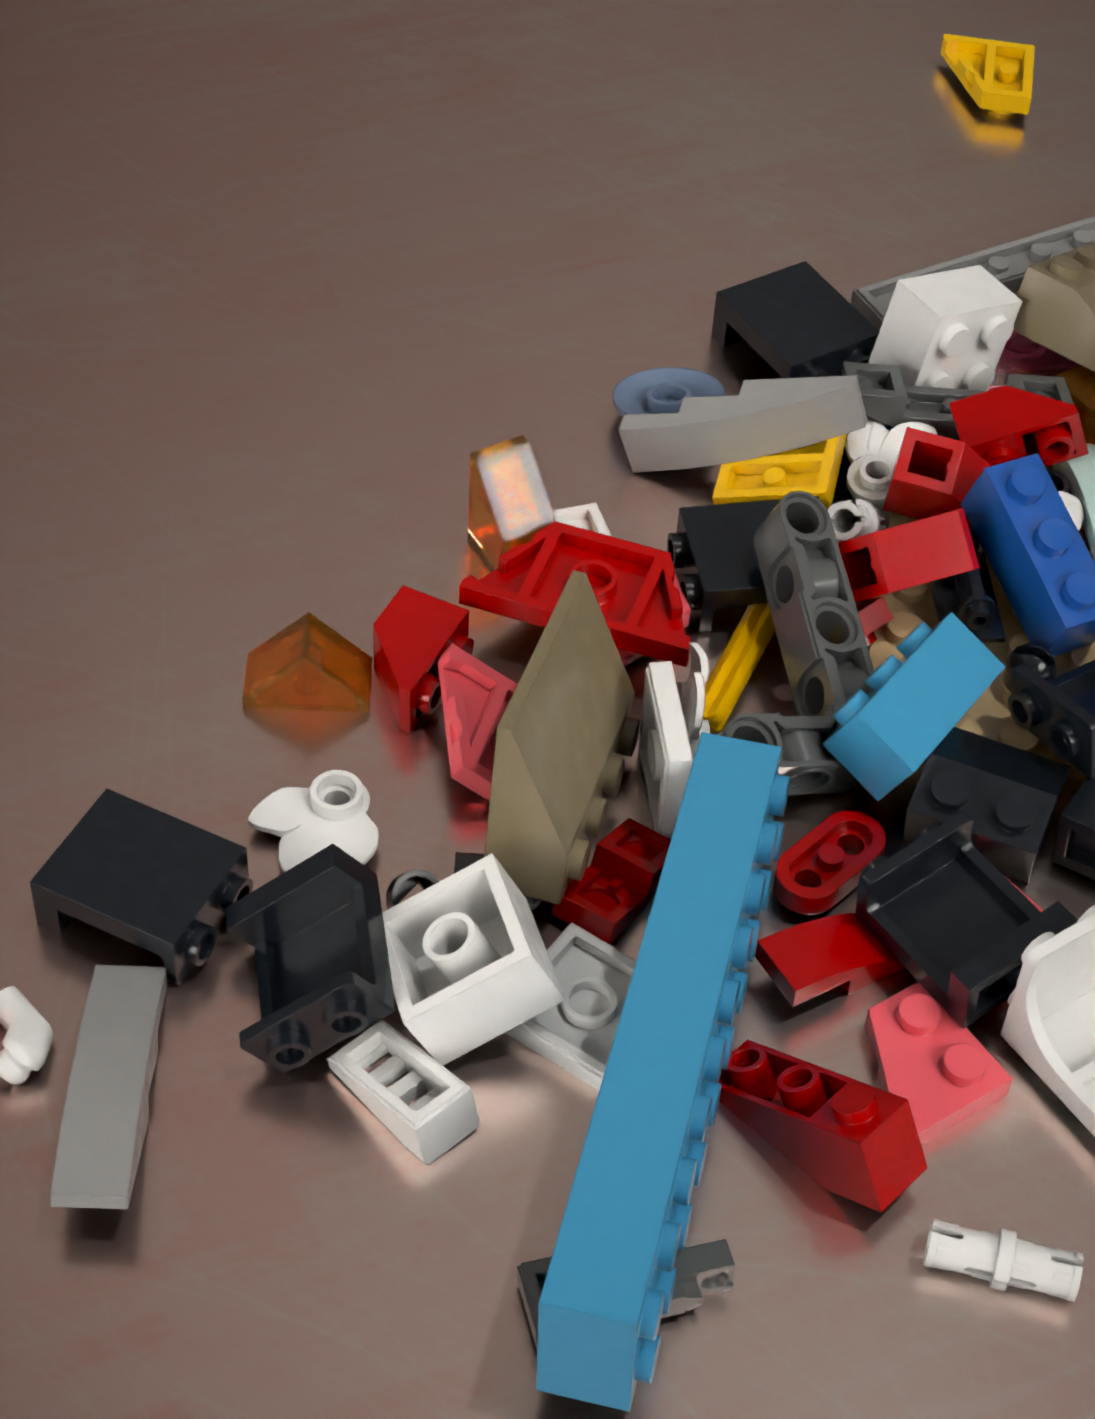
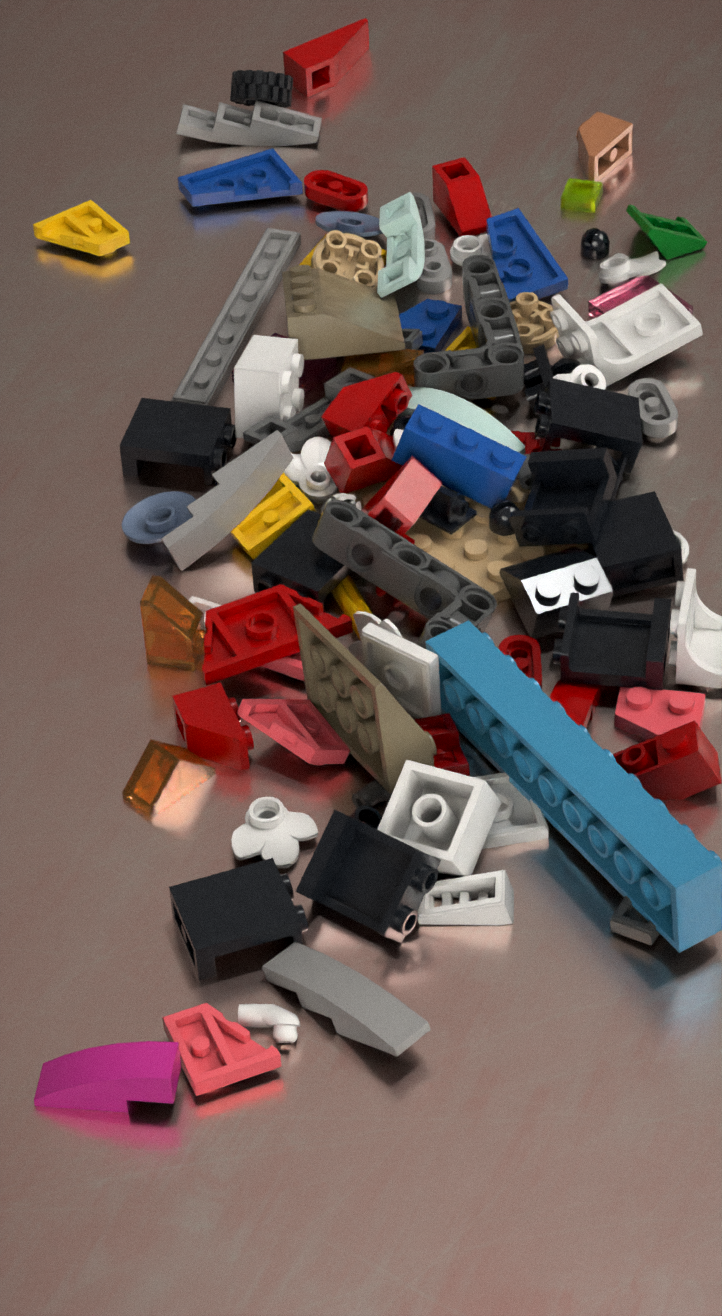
camera: 40 degrees left, 5 degrees down
dark azure brick [822,612,1006,801] -> none

